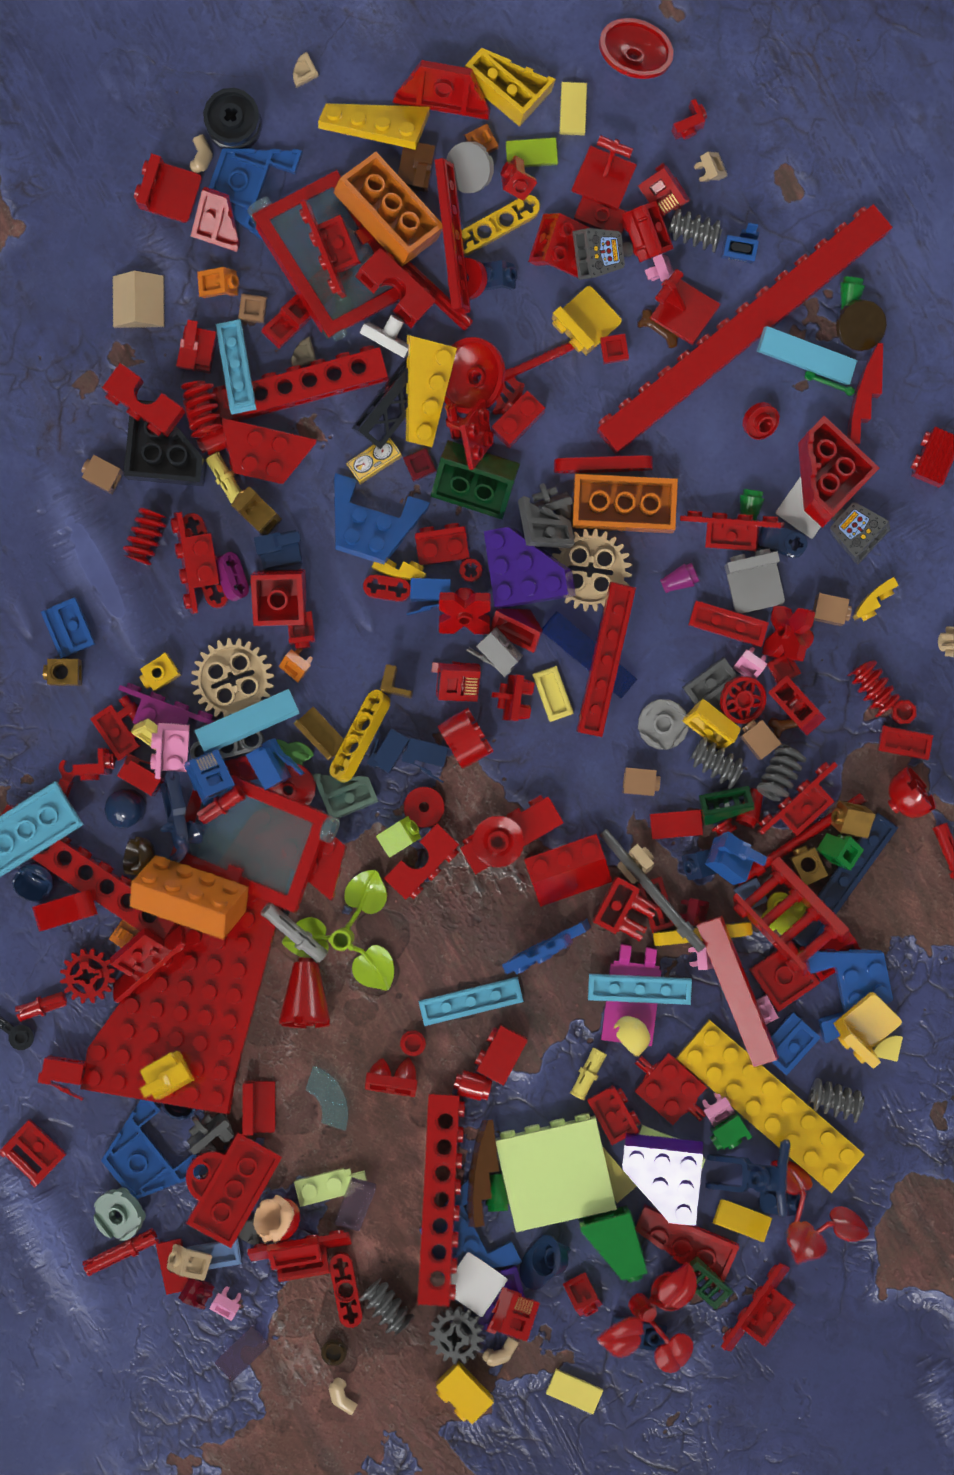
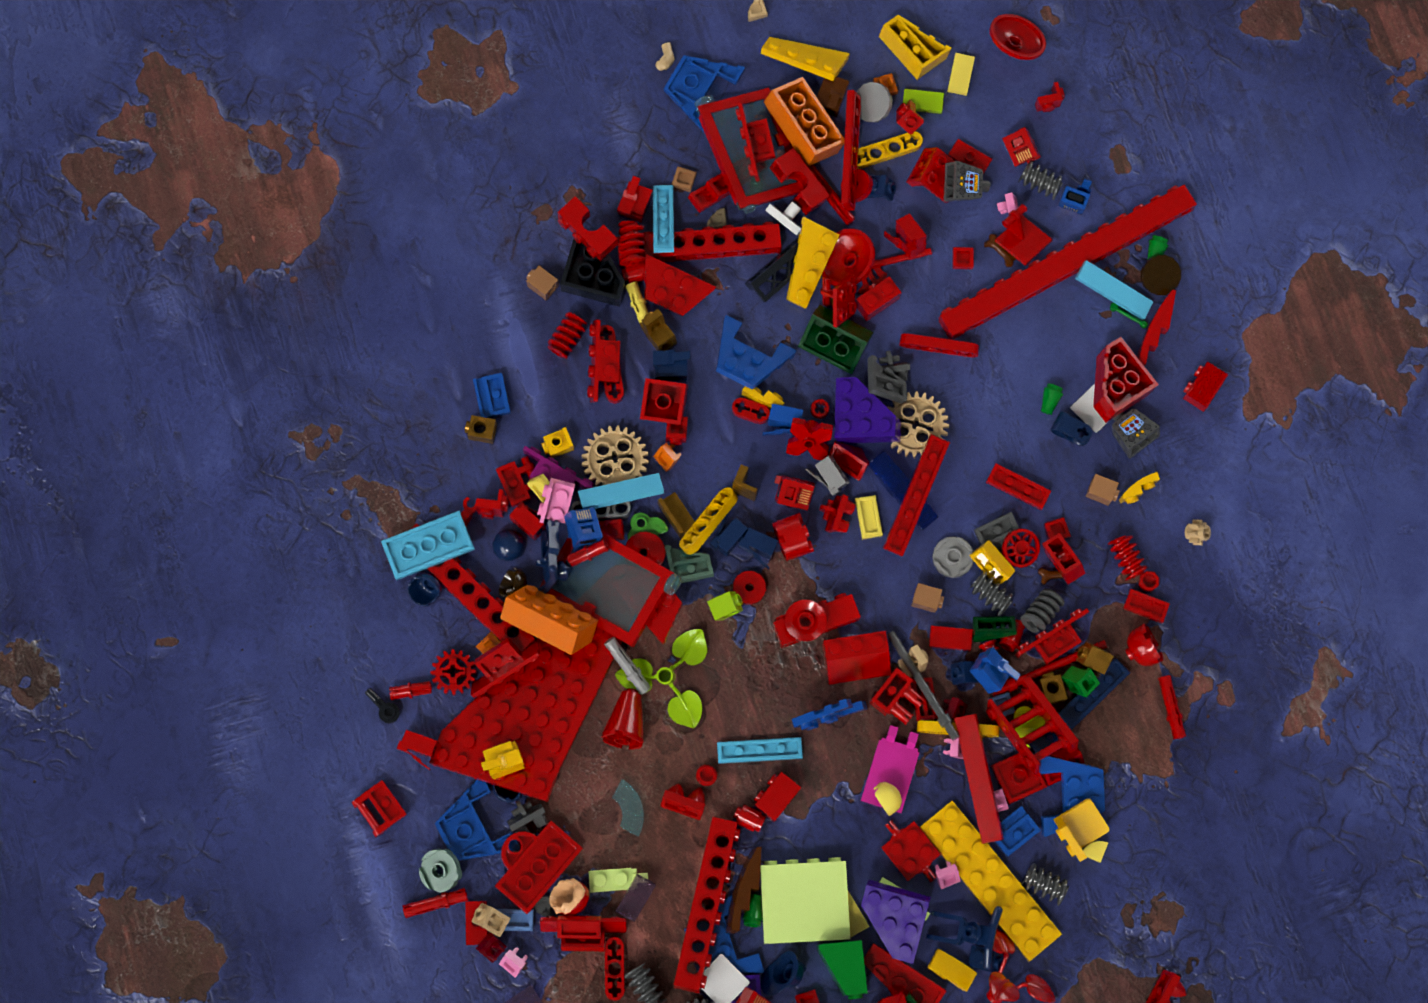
camera: 10 degrees right, 10 degrees down
red beam [32,889,98,932] -> none
tan slope [113,271,164,328] -> none
red bracket [134,153,202,223] -> none
wing [191,187,240,252] -> none
orange bracket [197,267,239,298] -> none
black wheel [203,88,262,150] -> none
magenta beam [215,552,249,601] -> none
red panel [242,1081,276,1135] -> none
blue piece [246,738,305,790] -> none
slope [346,438,402,484] -> none
red arch [384,823,459,900] -> none
red wing [393,60,490,120] -> none
dark red tile [403,448,436,482] -> none
red bracket [415,523,469,566] -> none
yellow bracket [552,286,621,356] -> none
light yellow pin [570,1047,607,1100] -> none
red plate [571,135,637,210] -> none
orange brick [572,474,678,533] -> none
red bracket [587,1085,641,1145] -> none
medium azure tile [588,973,692,1005] -> none
red brick [622,201,674,262] -> none
magenta cone [660,563,700,593] -> none
red bracket [680,510,785,551] -> none
tan tile [694,152,728,182] -> none
green brick [710,1112,752,1150] -> none
light grey bracket [725,549,785,614] -> none
bright pink tile [733,647,767,679] -> none
medium nougat brick [740,719,781,760] -> none
red plate [742,402,780,440] -> none
red plant [762,606,815,661] -> none
none -> red piece [884,213,926,260]

